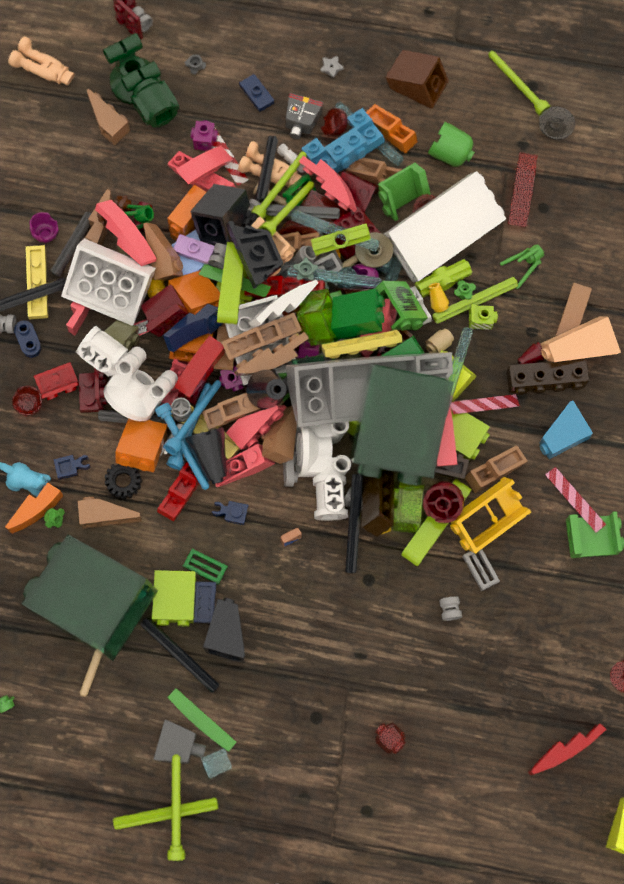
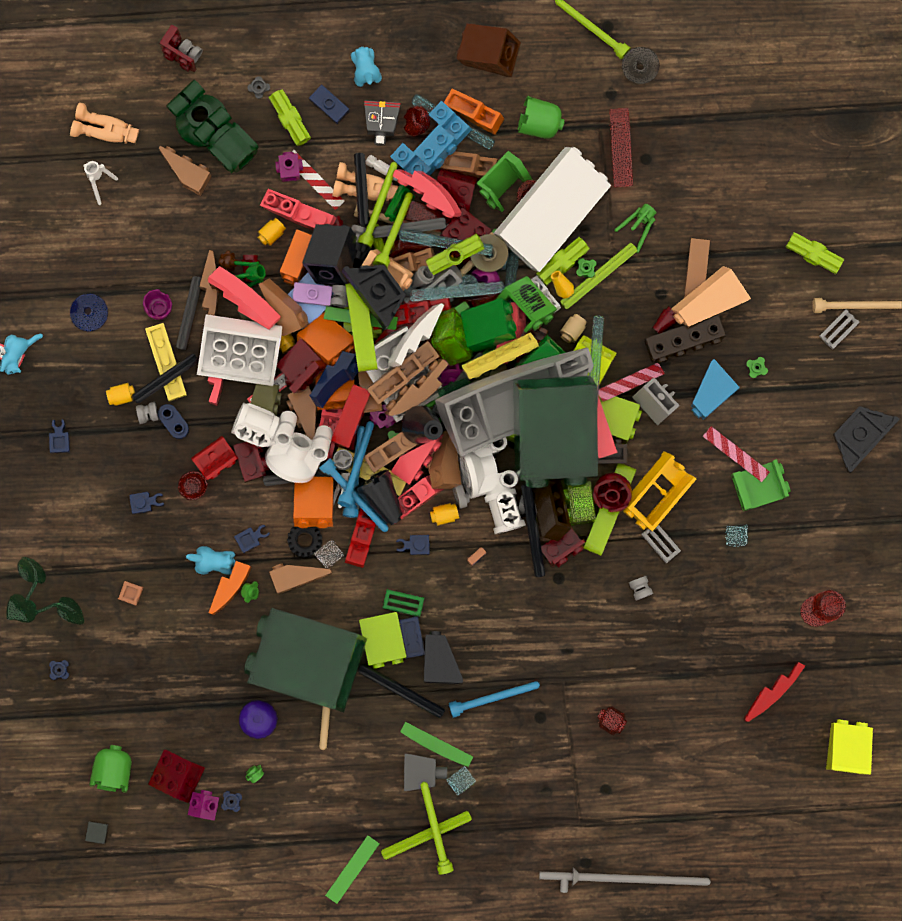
camera: 10 degrees left, 10 degrees up
coral slope [176,146,233,185] -> none
sand green plate [293,257,318,281] -> none
light grey plate [320,56,344,77] -> none
medium nougat slope [465,445,528,494] -> none
lime brick [469,304,498,330] -> none
none -> white plant [84,161,118,205]
none -> dark purple cylinder [239,700,278,739]
none -> yellow brick [257,218,286,246]
none -> lime piece [269,89,311,146]
none -> medium nougat slope [286,386,317,440]
none -> clear panel [314,539,344,569]
none -> bright green sticker [325,836,379,904]
none -> medium azure animal [351,47,382,87]
none -> yellow brick [430,503,459,526]
none -> dark azure piece [448,681,540,718]
none -> dark red bracket [541,527,585,568]
none -> light grey brick [632,378,680,425]
none -> clear light blue panel [726,525,748,546]
none -> bright green plate [746,357,768,378]

